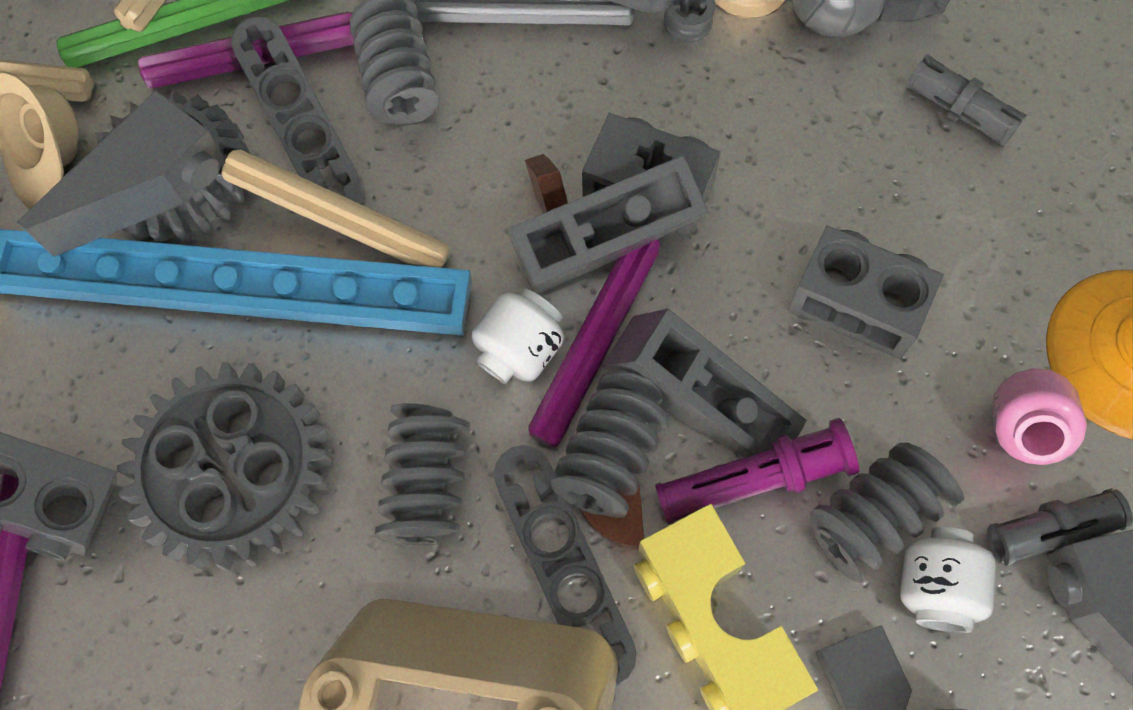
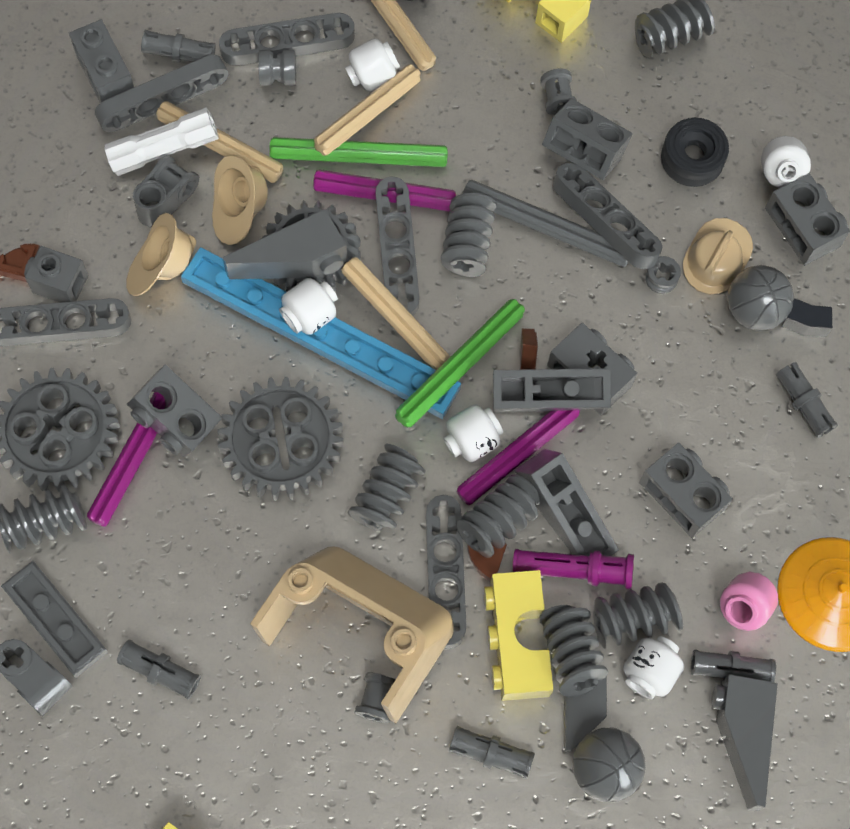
camera: 15 degrees right, 0 degrees up
none -> white head [279,278,338,335]
none -> bright green axle [395,299,525,428]
none -> dark grey piece [540,605,608,697]

